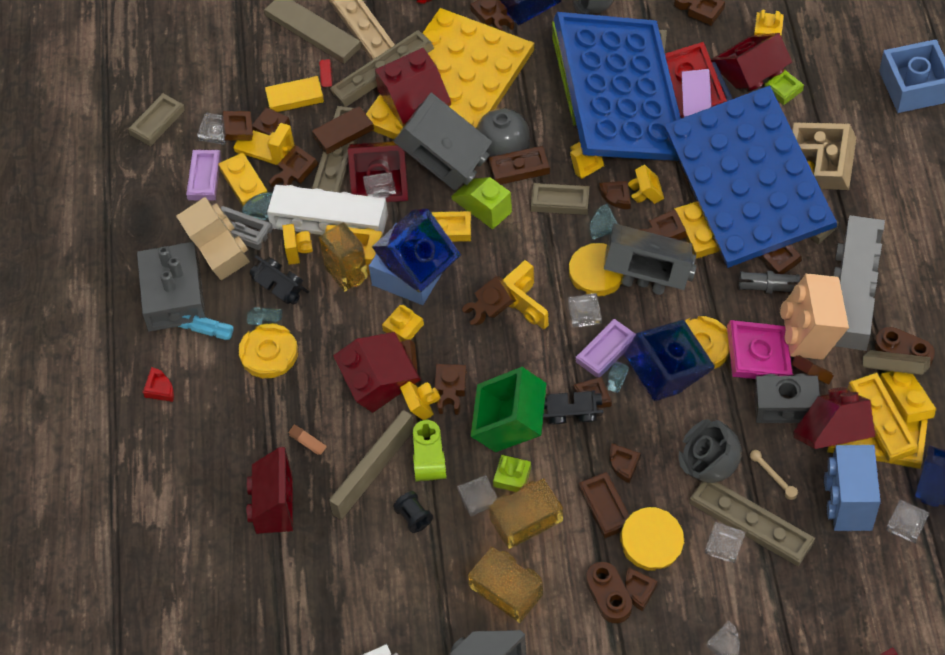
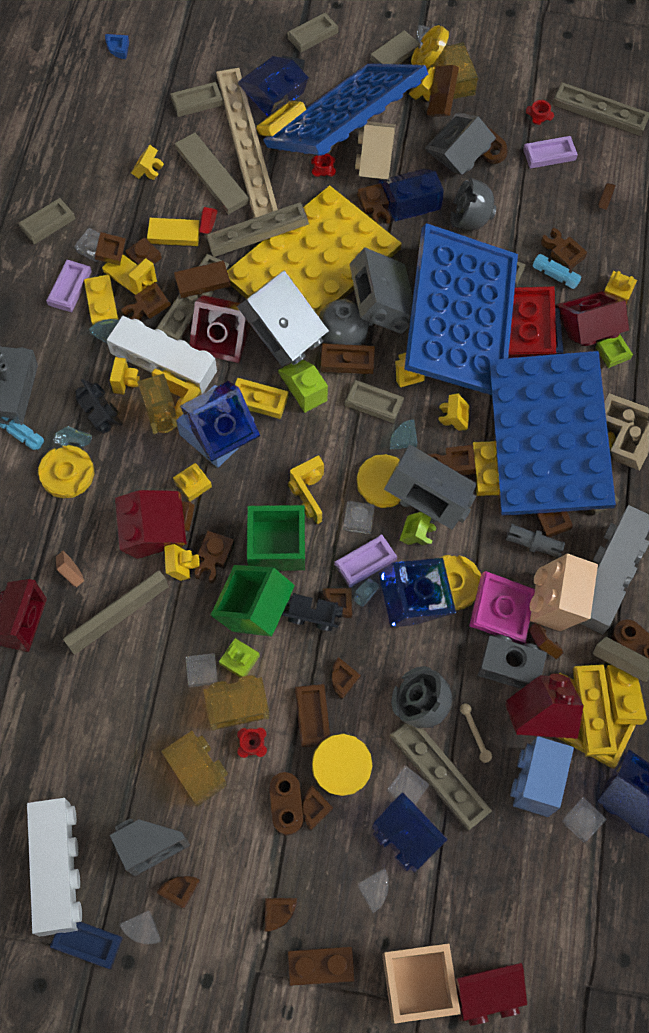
camera: 10 degrees right, 10 degrees up
tan brick [176,197,250,281] -> none
light grey tile [221,206,273,250] -> none
clear plate [363,172,396,198] -> none
dark red slope [375,48,452,127] -> none
black bush [393,491,433,533] -> none
lime piece [413,420,446,482] -> none
reddish brown plate [462,276,516,326] -> none
reddish brown tile [599,181,631,209] -> none
lavender tile [682,69,712,117] -> none
none -> yellow tile [131,145,164,180]
none -> red plate [237,727,267,758]
none -> green piece [247,505,305,571]
none -> dark grey piece [349,247,413,334]
none -> clear blue slope [372,792,448,873]
none -> lime tile [400,512,436,545]
none -> medium azure axle [533,254,581,289]

